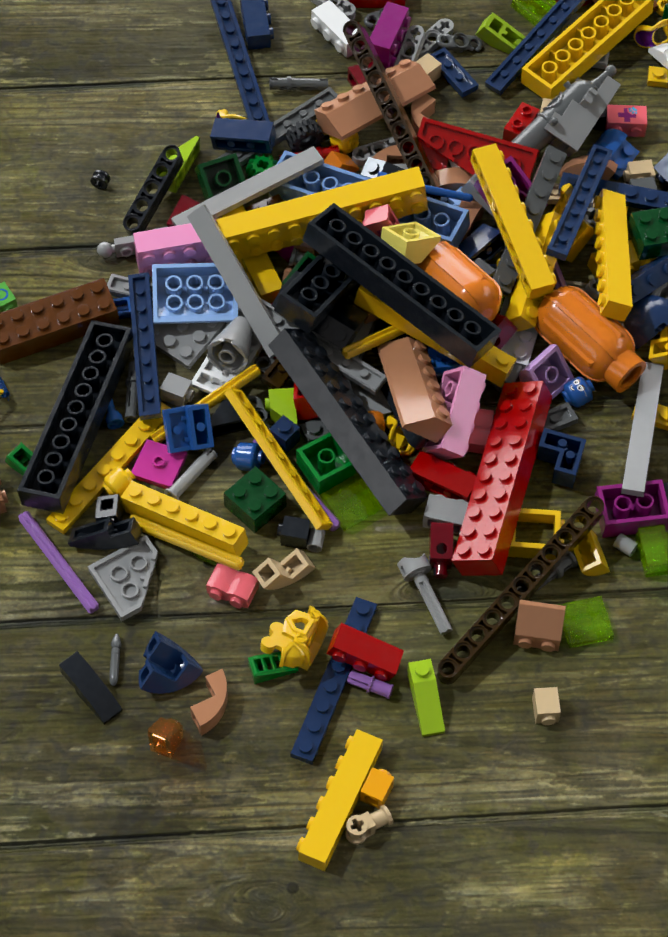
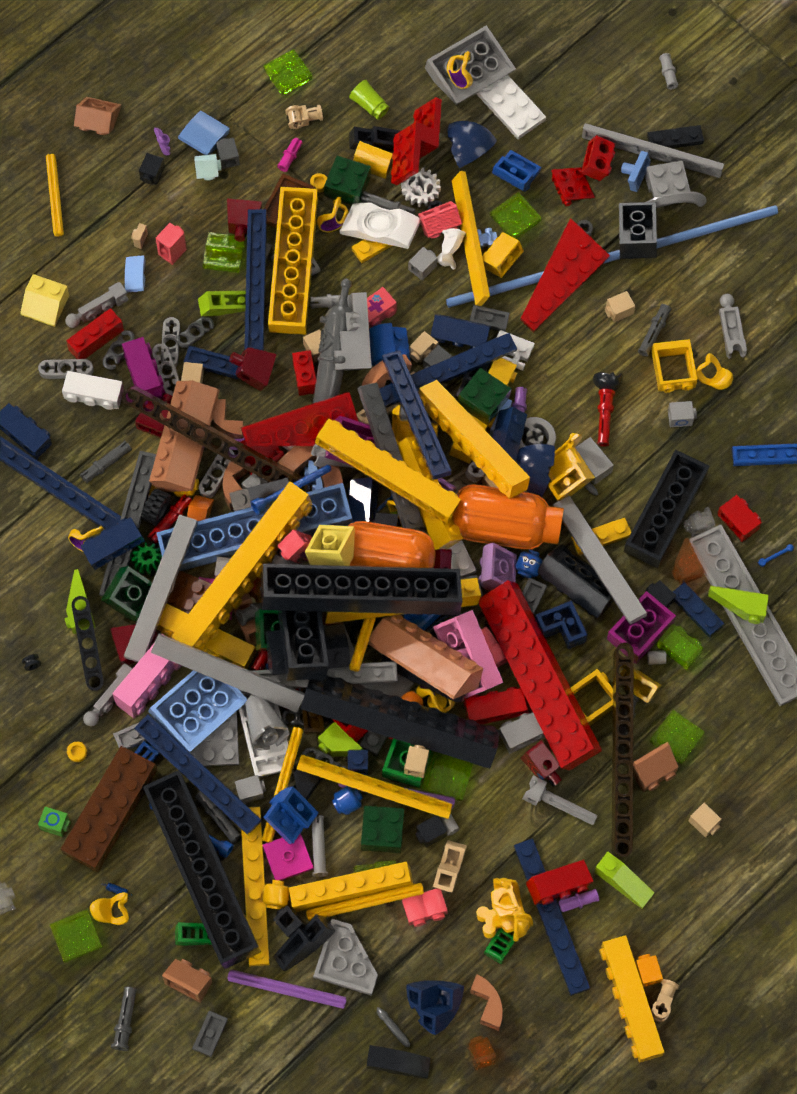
camera: 40 degrees left, 10 degrees up
none -> yellow tile [67,742,87,762]
none -> dark red torso [229,348,277,391]
none -> tan brick [404,745,429,778]
none -> black slope [538,544,614,618]

